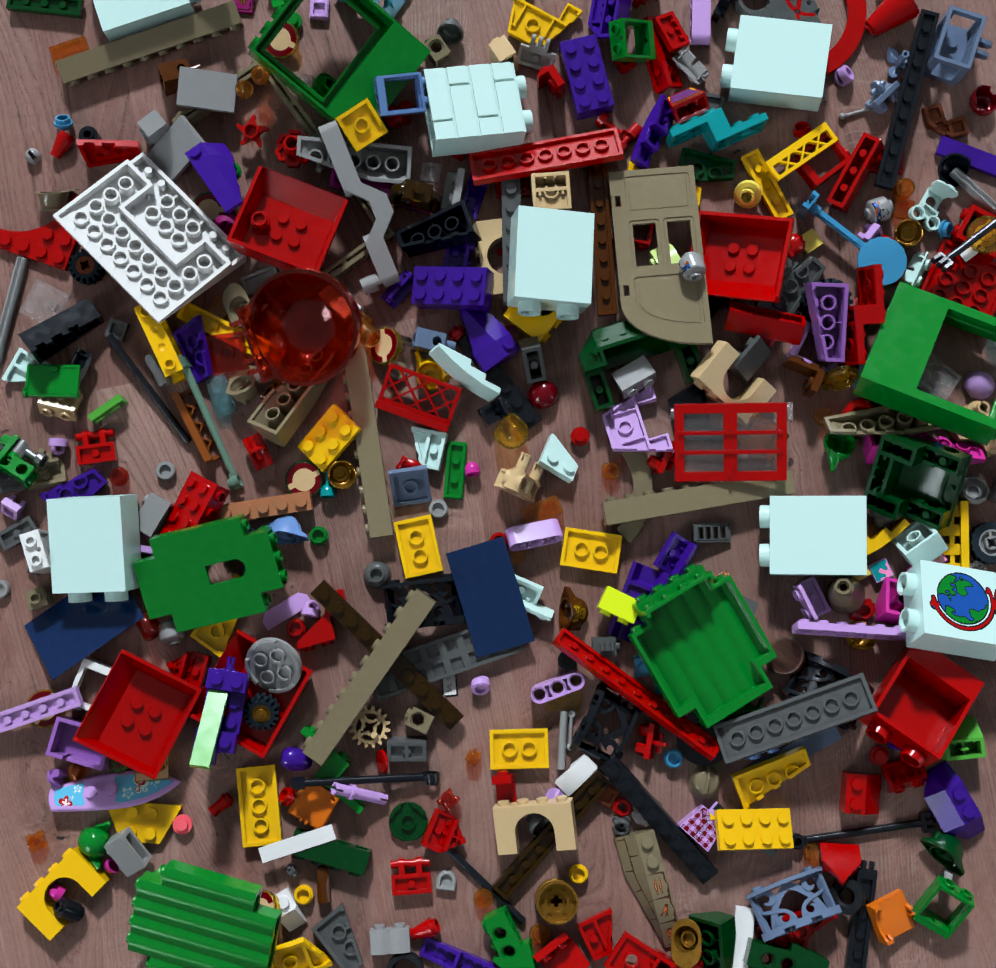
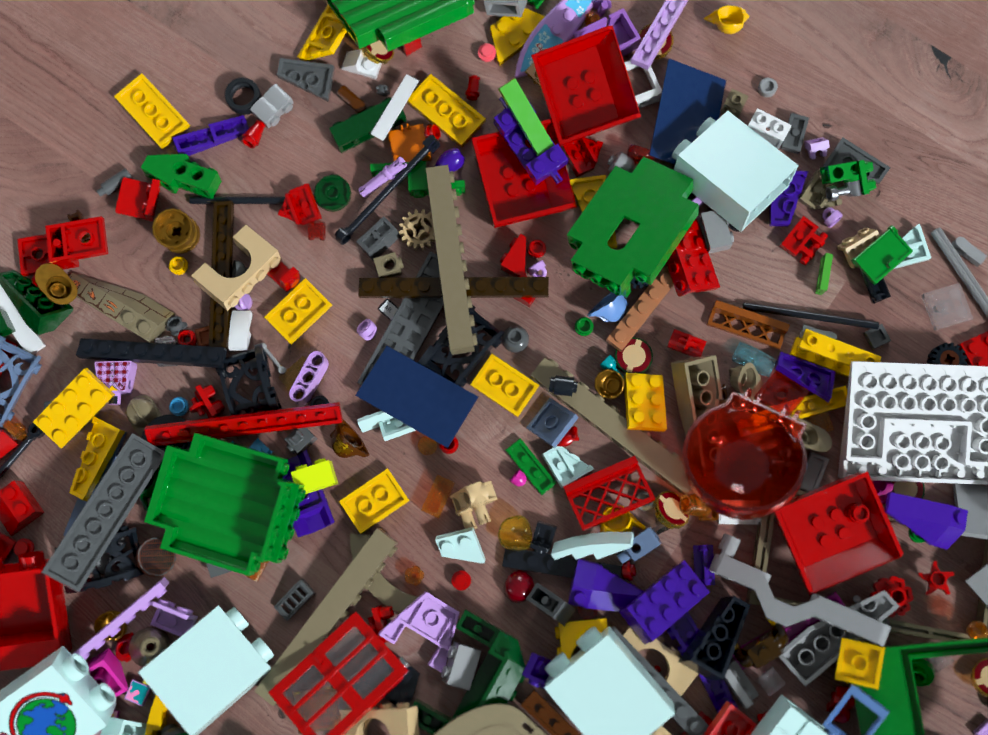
camera: 145 degrees right, 5 degrees down
black wedge [18,298,104,364] -> none
clear red plate [109,467,129,486] -> none
light grey tile [156,461,176,481] -> none
sand green hinge [177,355,244,490] -> none
clear orange plate [235,80,254,100] -> none
black wheel [243,692,281,731] -> none
light grey tile [244,637,303,693] -> none
lavender piece [263,592,311,631] -> none
yellow plate [294,884,314,905] -> none
red wheel [376,749,388,773] -> none
red plate [390,856,432,896] -> none
light grey tile [429,499,448,519] -> none
light grey tile [435,869,456,892] -> none
clear orange plate [465,748,481,767] -> none
clear orange plate [473,889,493,909] -> none
lavender beam [505,518,563,551] -> none
clear orange plate [529,924,549,944] -> none
light grey bar [557,710,568,770] -> none
red wing [577,907,612,962] -> none
dark purple bracket [653,531,698,576] -> none
none -> dark purple bracket [522,652,552,689]
none -> black brick [549,375,578,397]

